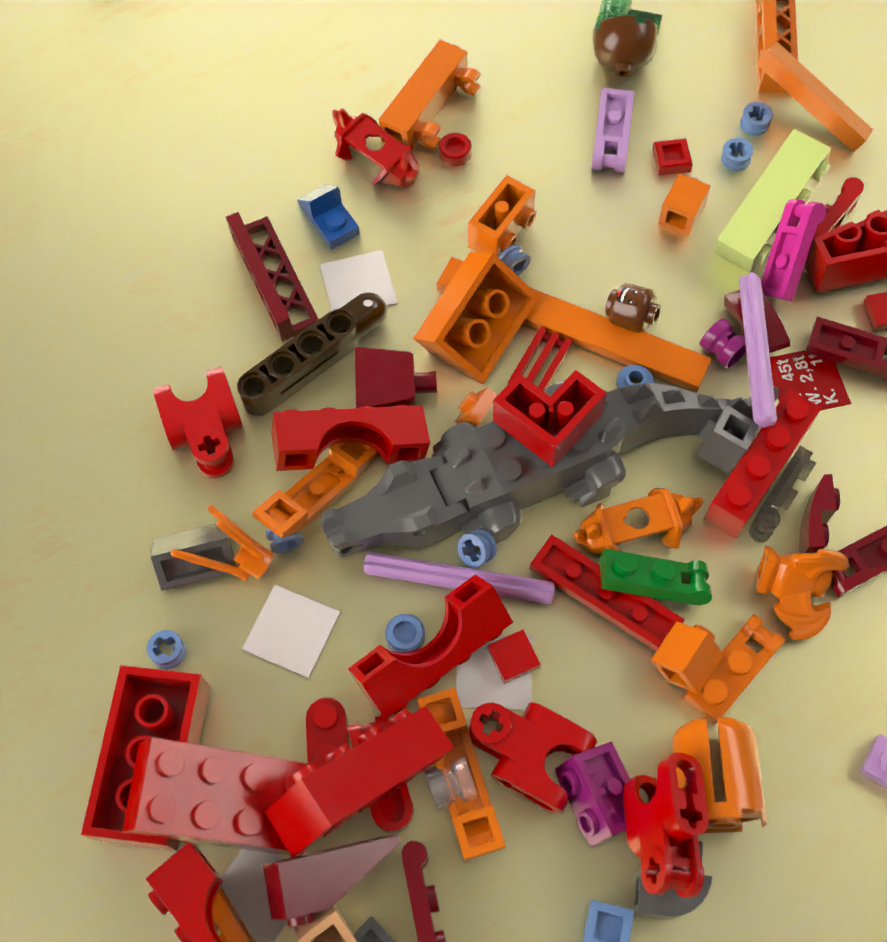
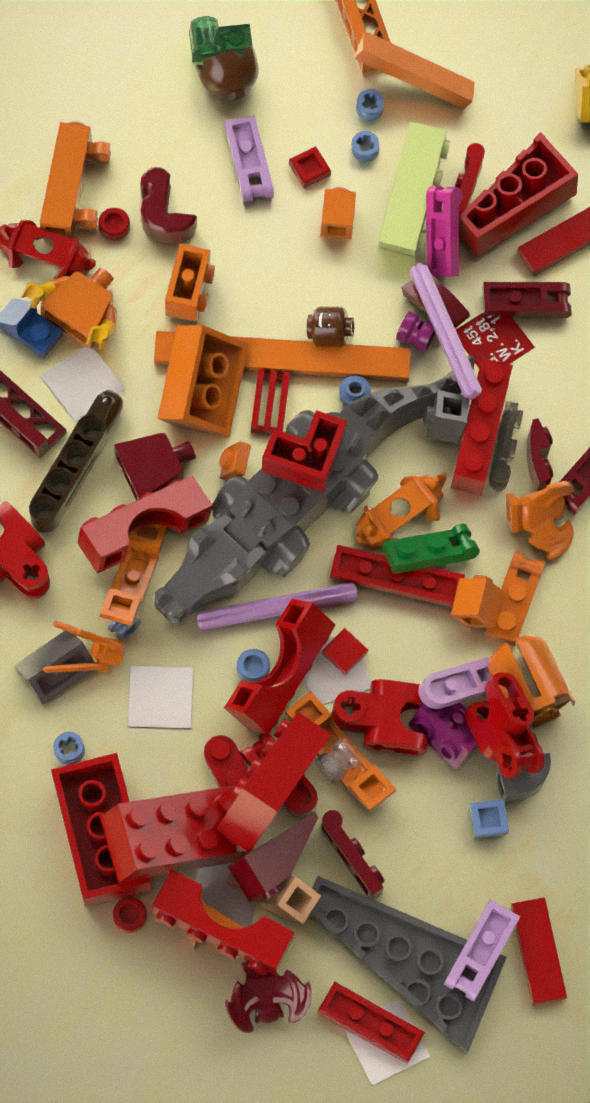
camera: 30 degrees left, 5 degrees up
medium blue bush [457,529,497,567] -> none
medium blue bush [498,244,531,276] -> none
none -> orange torso [20,268,117,351]
none -> red tile [113,897,147,933]
none -> dark red animal [140,167,197,244]
none -> lavender plate [418,657,491,709]

